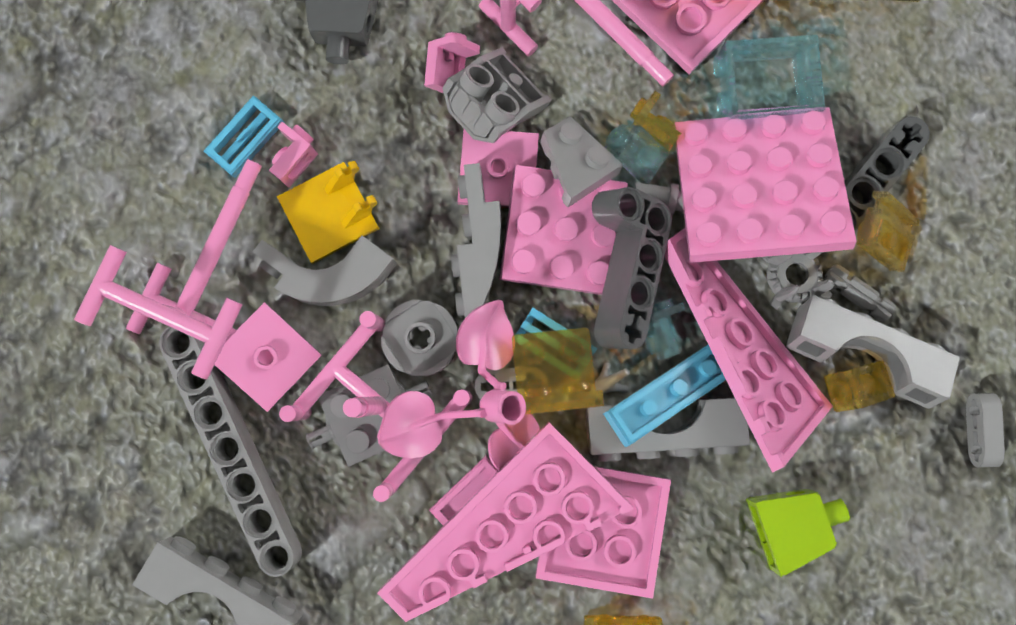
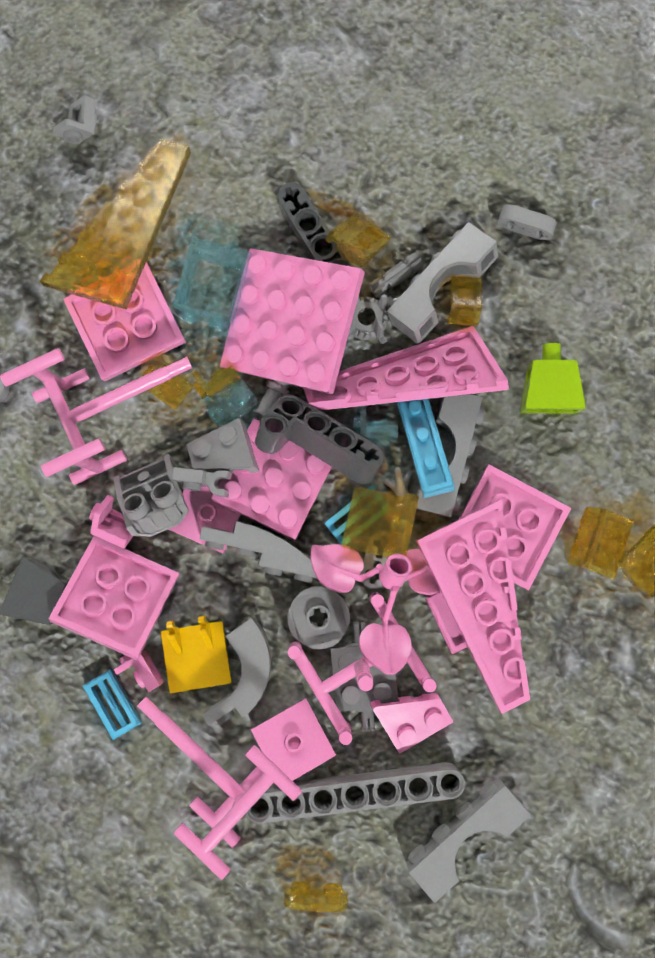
camera: 70 degrees left, 0 degrees up
none -> bright pink plate [48,536,179,660]
none -> clear yellow bracket [142,362,193,411]
none -> light grey plate [172,467,232,498]
none -> clear yellow plate [284,881,348,912]
none -> bright pink wing [370,693,453,754]

